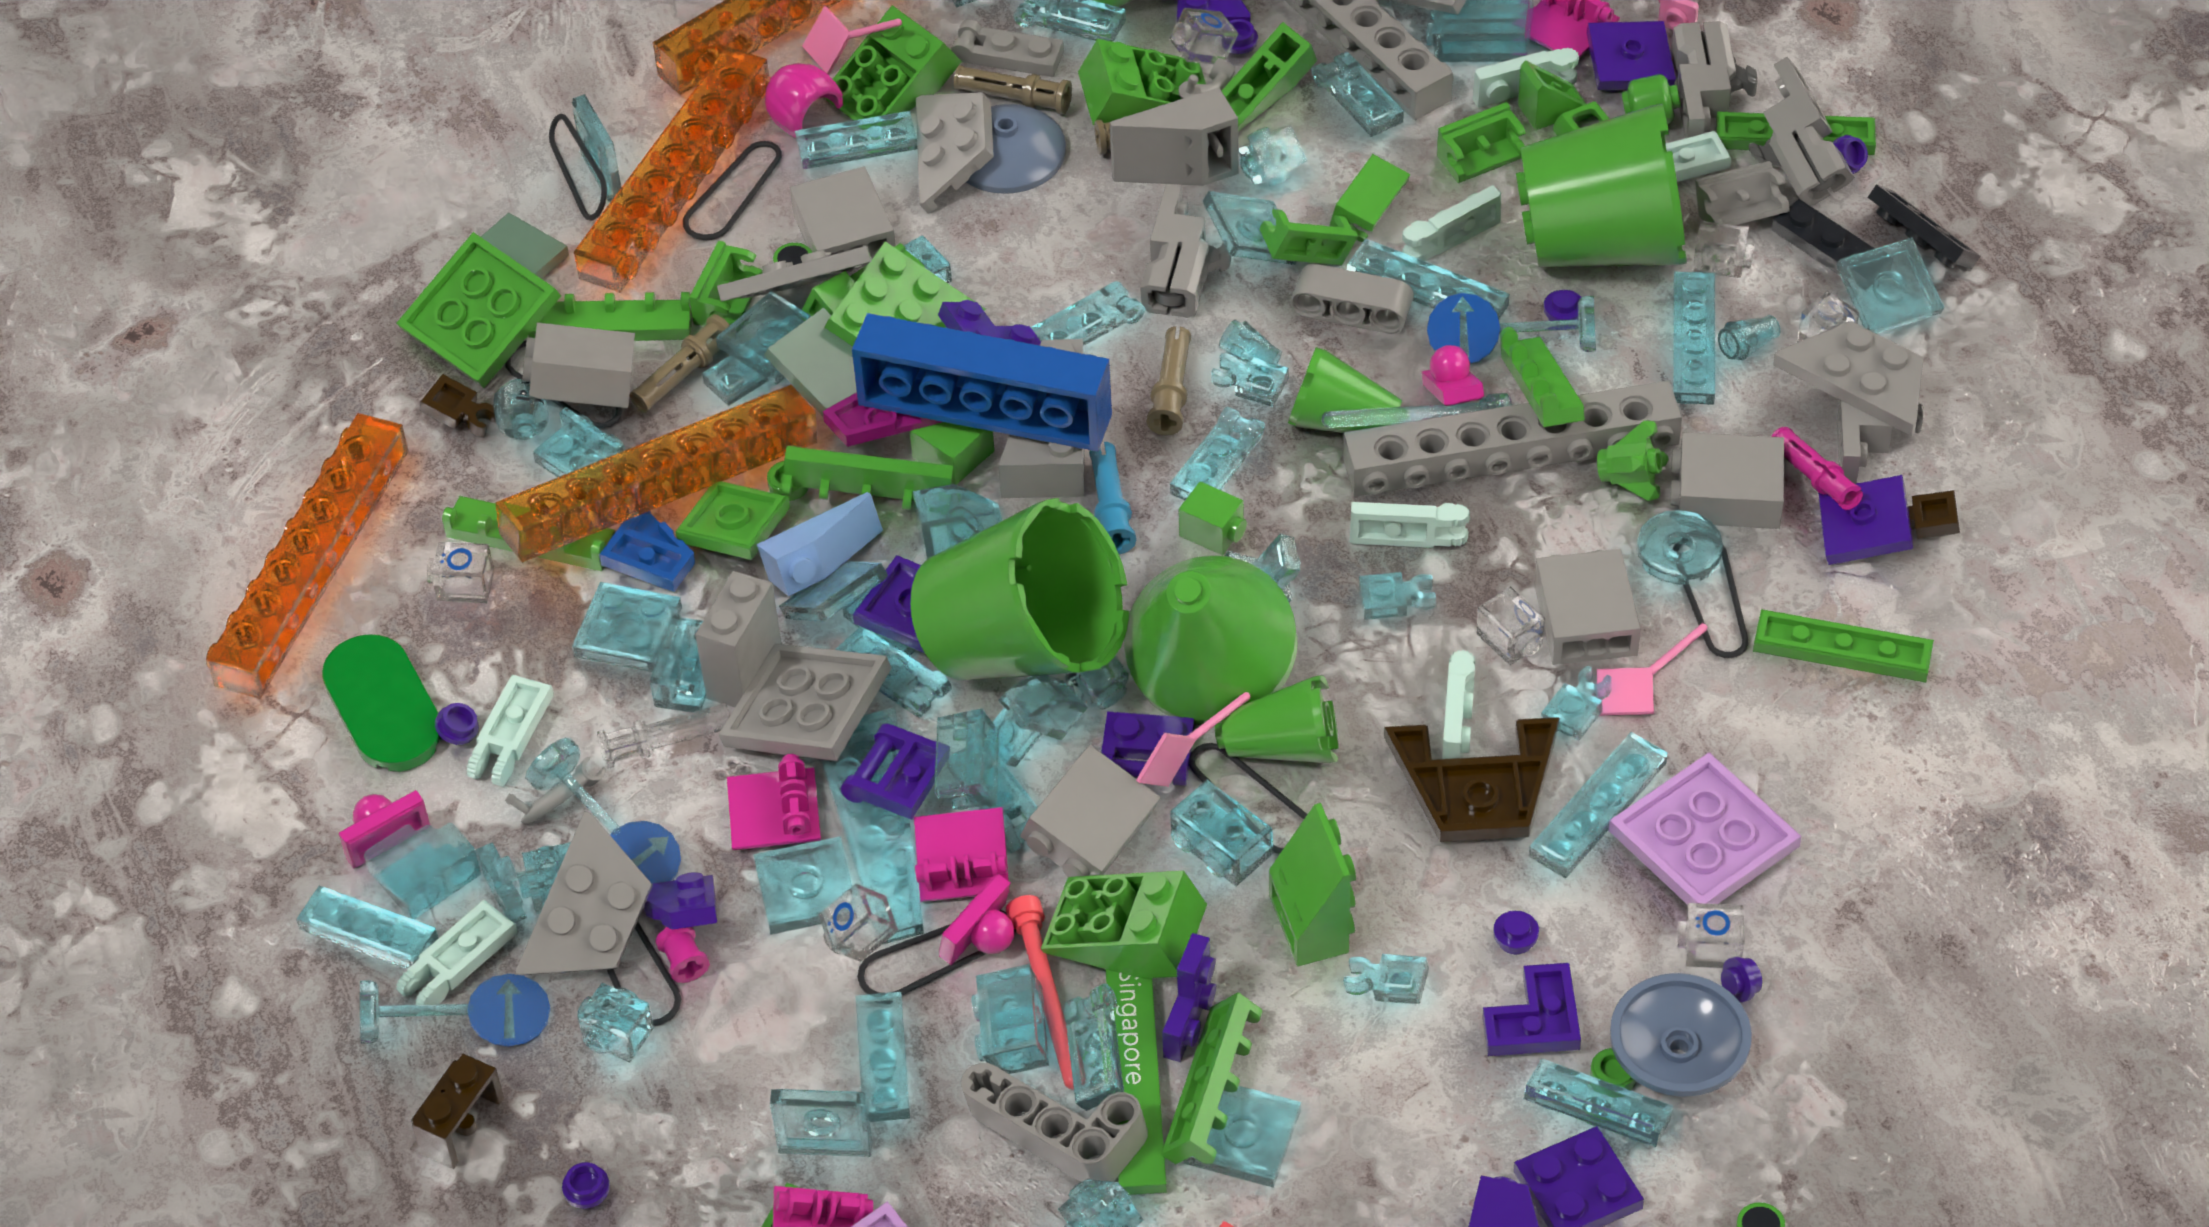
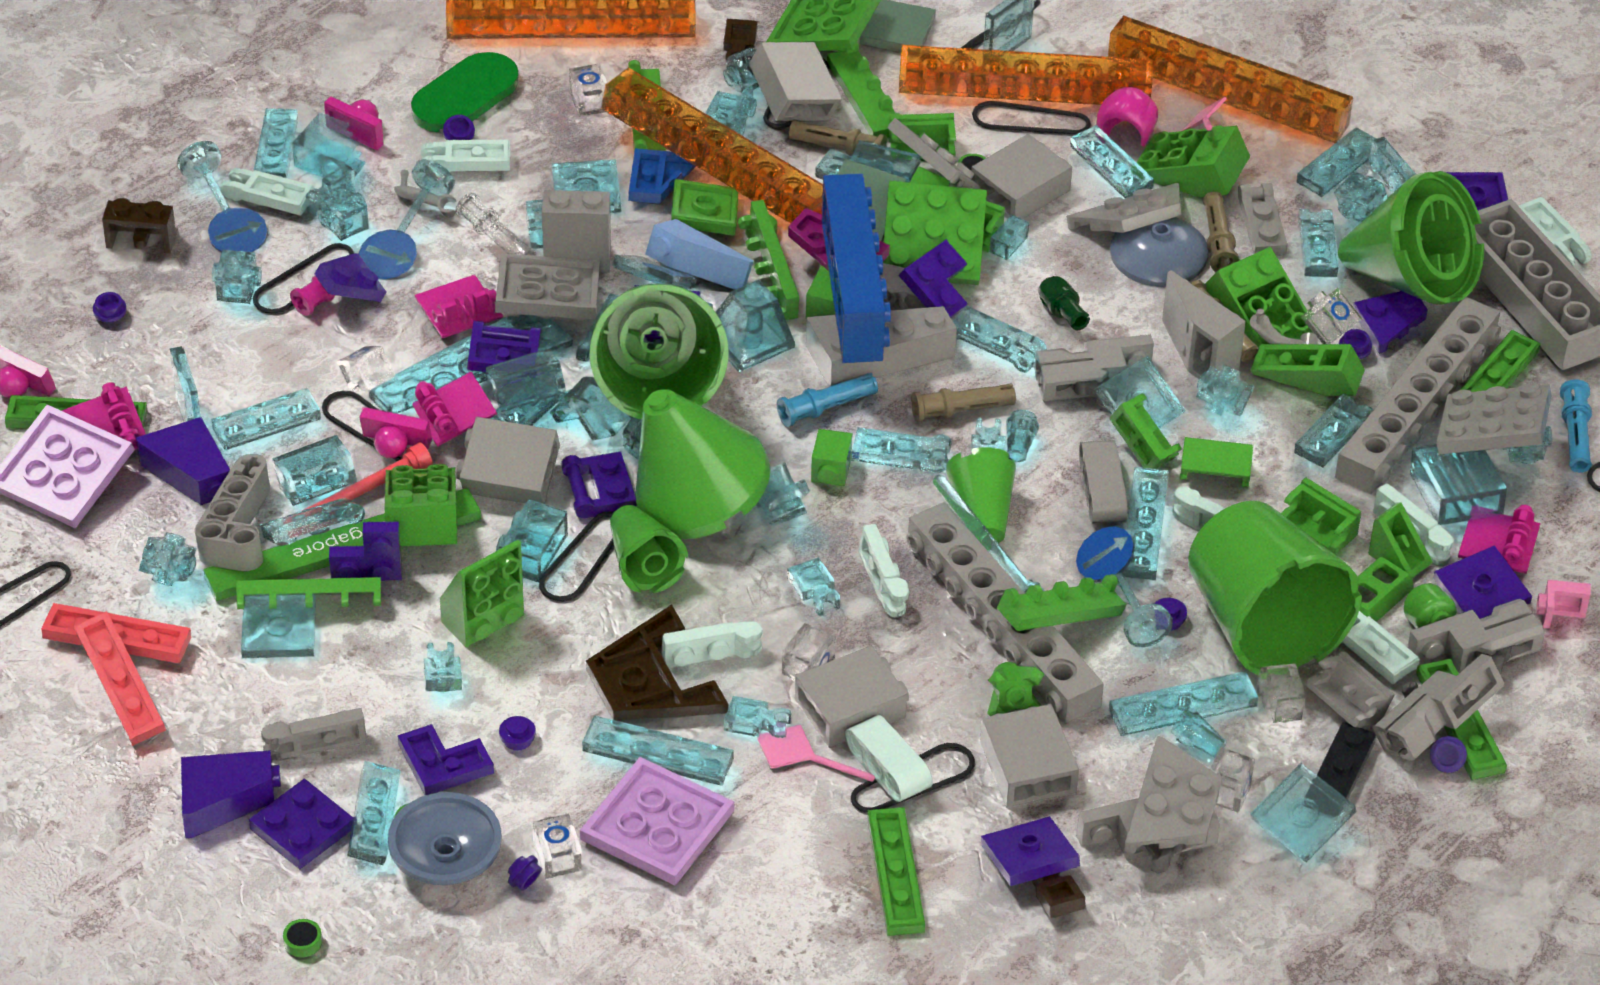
camera: 65 degrees right, 5 degrees down
light grey wing [515,811,653,976] -> none
clear light blue tile [753,836,859,935] -> none
bright pink piece [1136,692,1250,787] -> none
dark pink tile [1421,345,1484,406] -> none
clear light blue tile [1636,510,1723,585] -> none
dark pink pin [1771,427,1863,510] -> none
black plate [1867,184,1981,269] -> none
none -> dark purple slope [136,417,230,505]
none -> light grey hinge [261,708,367,760]
none -> light aqua beam [845,715,933,802]
none -> dark green arm [1038,276,1090,331]

